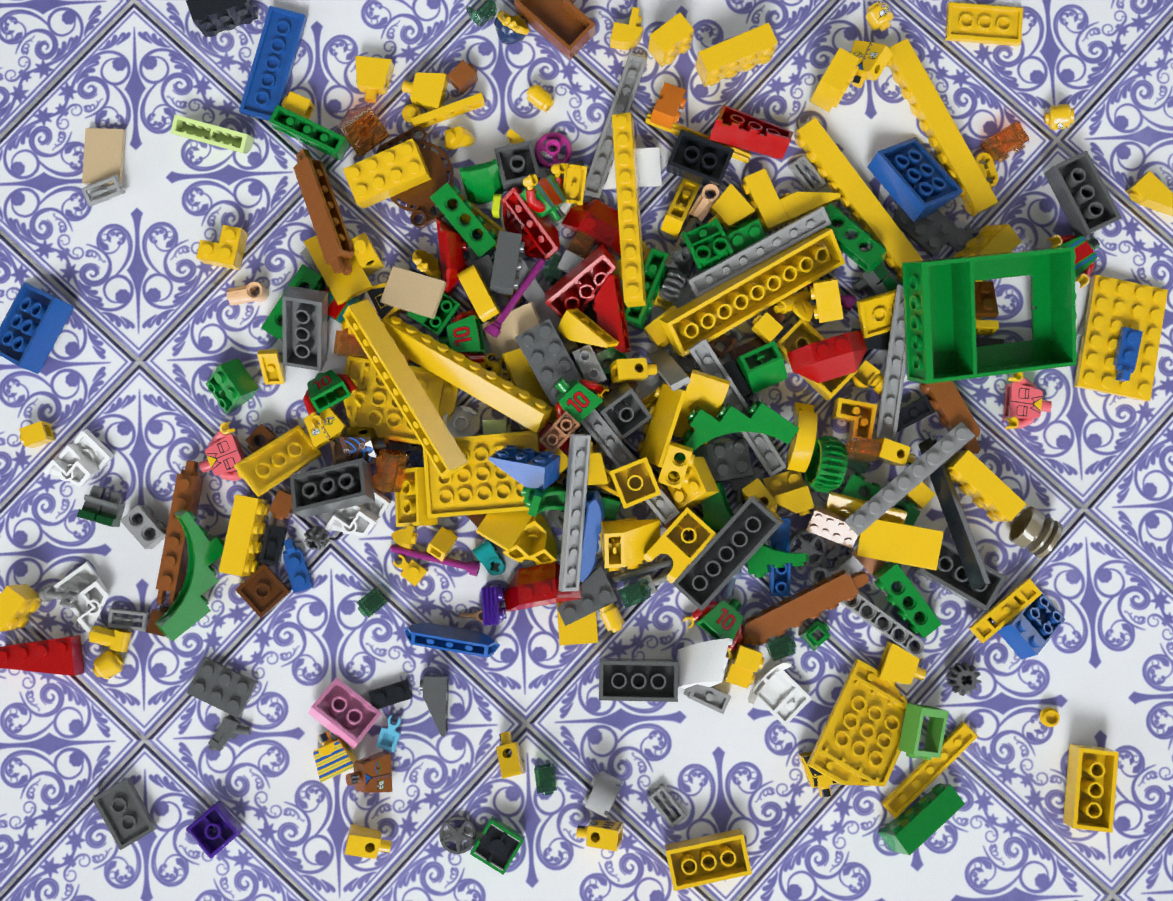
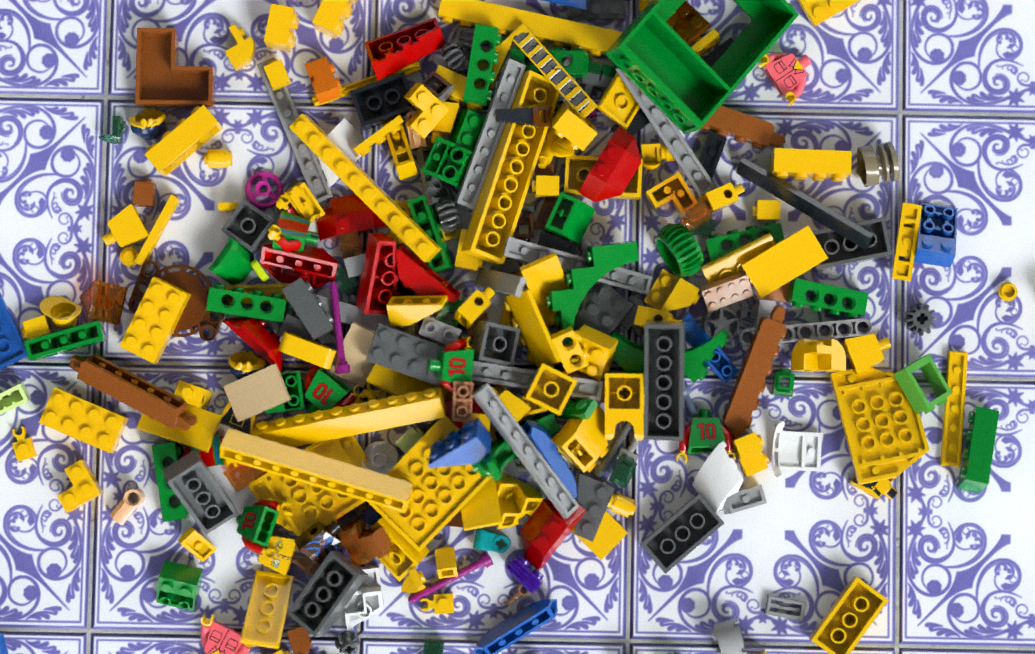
camera: 45 degrees left, 0 degrees up
reddish brown brick [245,424,278,453] -> none
yellow torso [355,56,394,103] -> none
yellow plate [445,126,475,151] -> none
clear green brick [765,633,796,661] -> none
yellow arch [786,402,817,472] -> none
light grey plate [844,422,975,536] -> none
none -> yellow plate [12,426,37,462]
none -> yellow piece [39,296,82,328]
none -> yellow brick [39,387,129,454]
none -> yellow brick [144,105,223,177]
none -> yellow brick [264,59,292,91]
none -> yellow plate [352,115,404,157]
none -> dark orange brick [358,526,393,559]
none -> yellow brick [404,83,449,139]
none -> dark grey slope [421,71,455,103]
none -> dark grey gear [441,40,470,73]
none -> green brick [463,24,502,106]
none -> black piece [495,106,552,127]
none -> tile [509,23,598,119]
none -> green plate [553,399,598,419]
none -> yellow brick [791,338,846,373]

